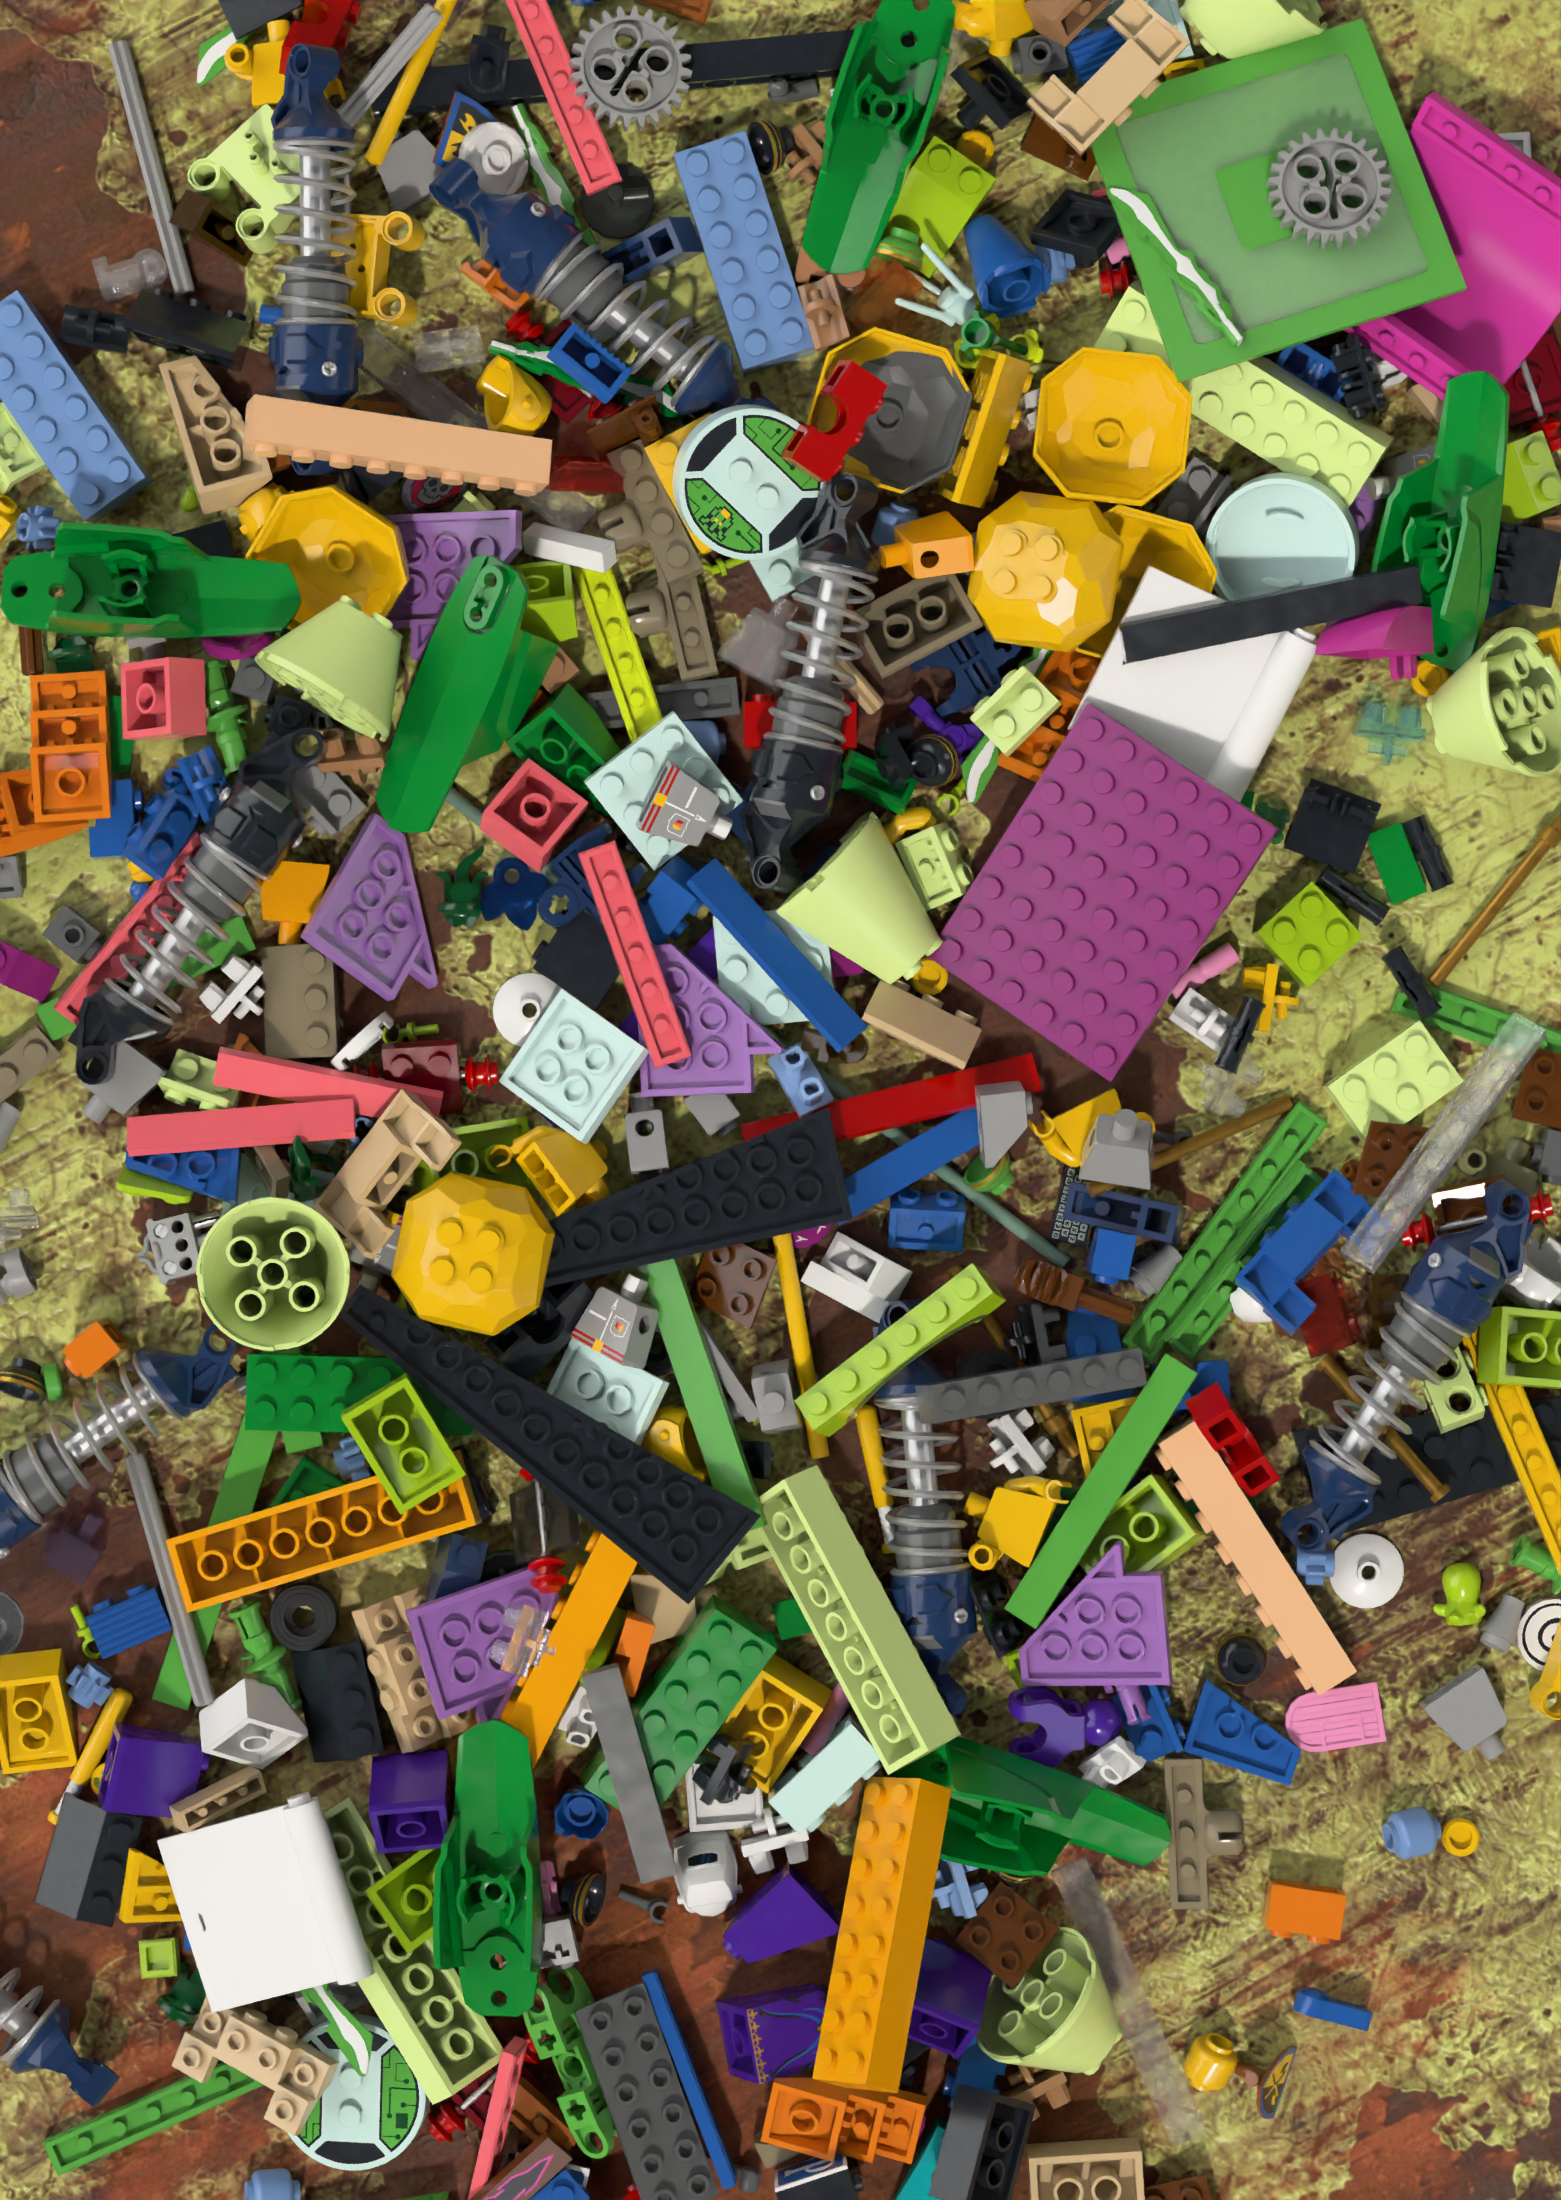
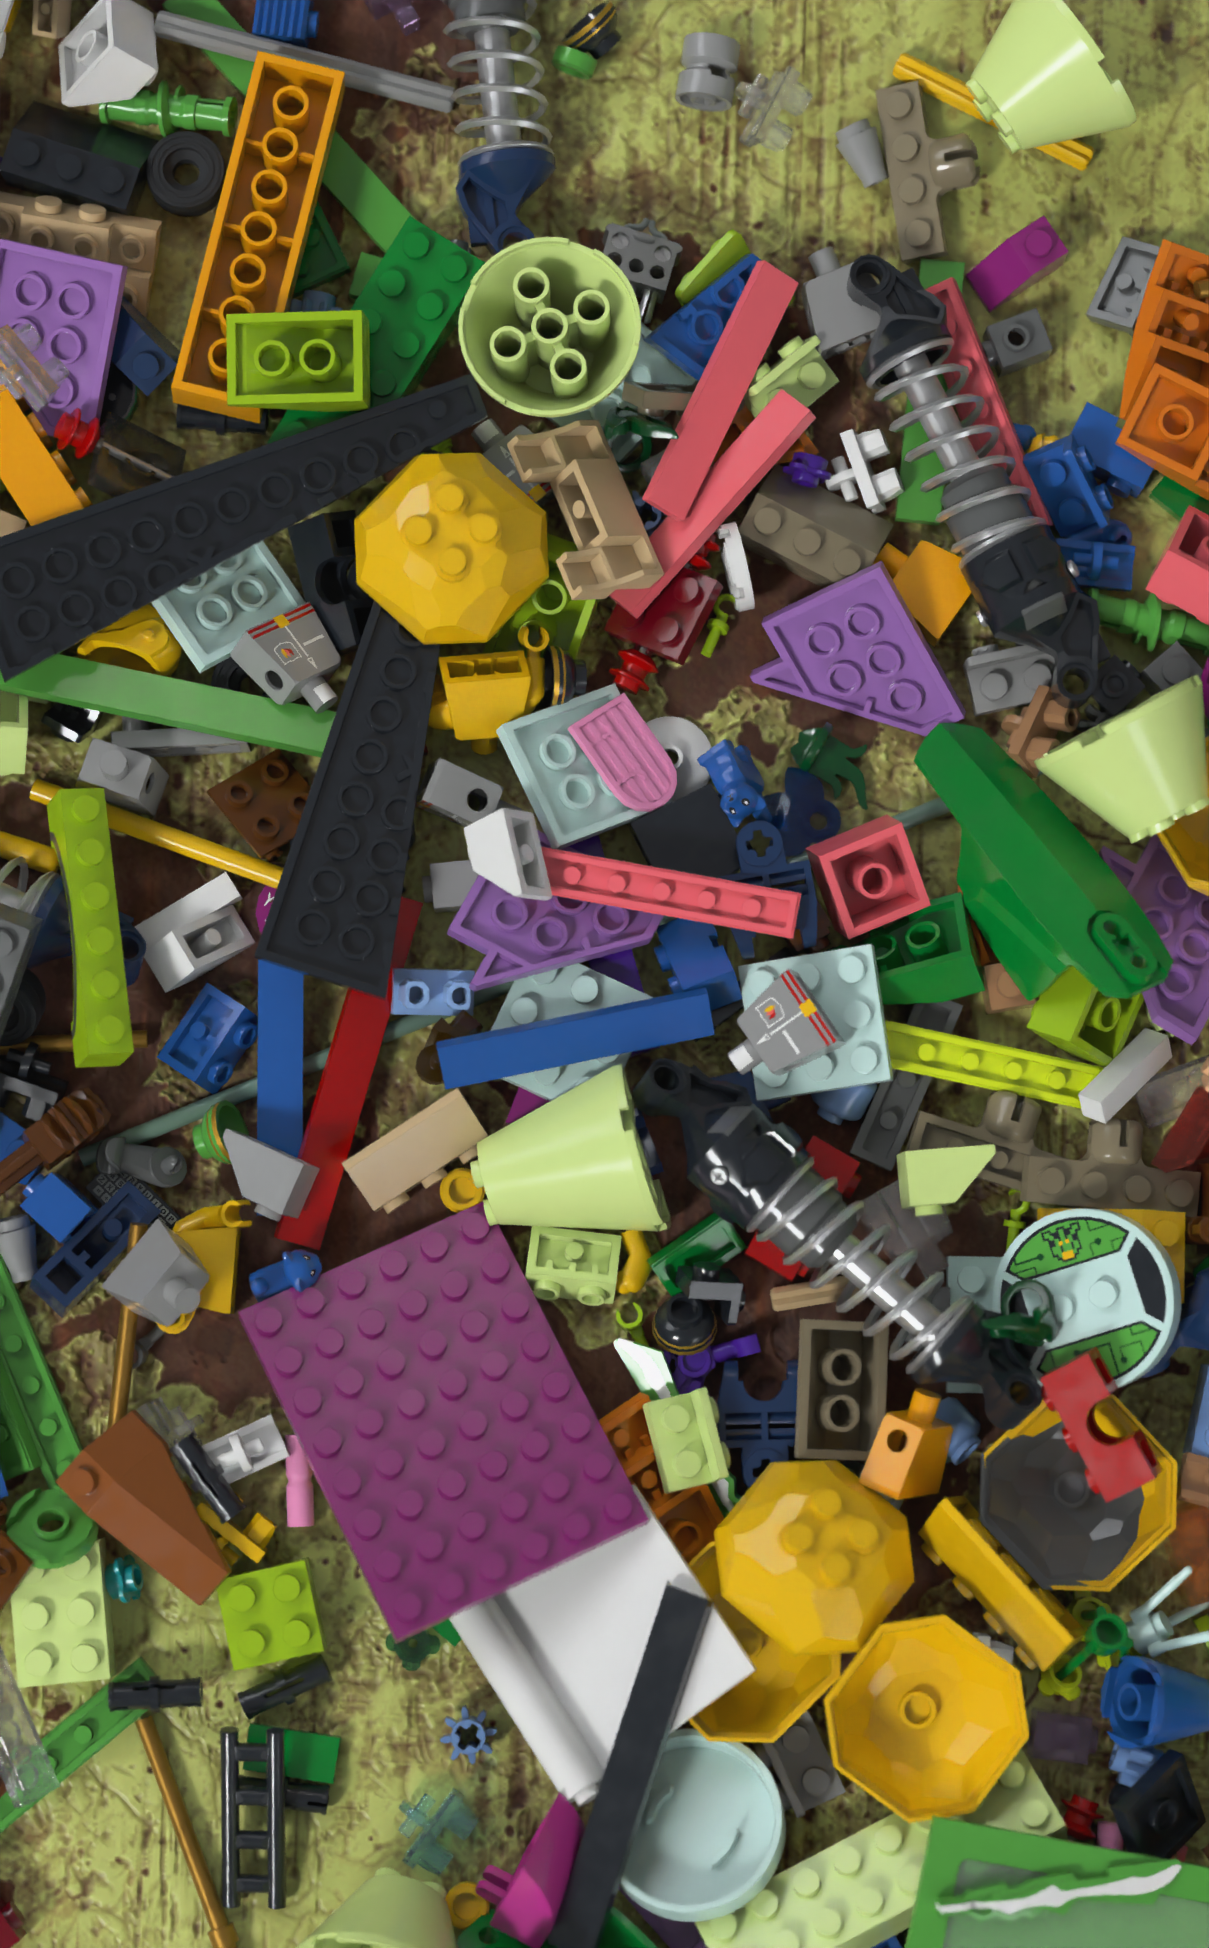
camera: 120 degrees right, 5 degrees down
orange brick [62,1317,131,1379] -> none
black hinge [1284,778,1382,874] -> none
none -> bright green tile [6,1485,99,1569]
none -> dark orange wedge [55,1410,231,1606]
none -> dark grey piece [96,1137,187,1188]
none -> teal plate [105,1555,143,1603]
none -> black bar [220,1726,286,1909]
none -> blue animal [249,1249,322,1303]
none -> medium blue gear [440,1705,497,1765]
none -> white slope [464,808,553,901]
none -> black piece [543,645,587,708]
none -> bright pink window [568,693,677,812]
none -> blue animal [697,739,772,828]
none -> dark purple plate [783,452,832,488]
none -> yellowish green slope [896,1144,996,1217]
none -> dark green piece [981,1279,1057,1347]
none -> brick [1027,1707,1098,1765]

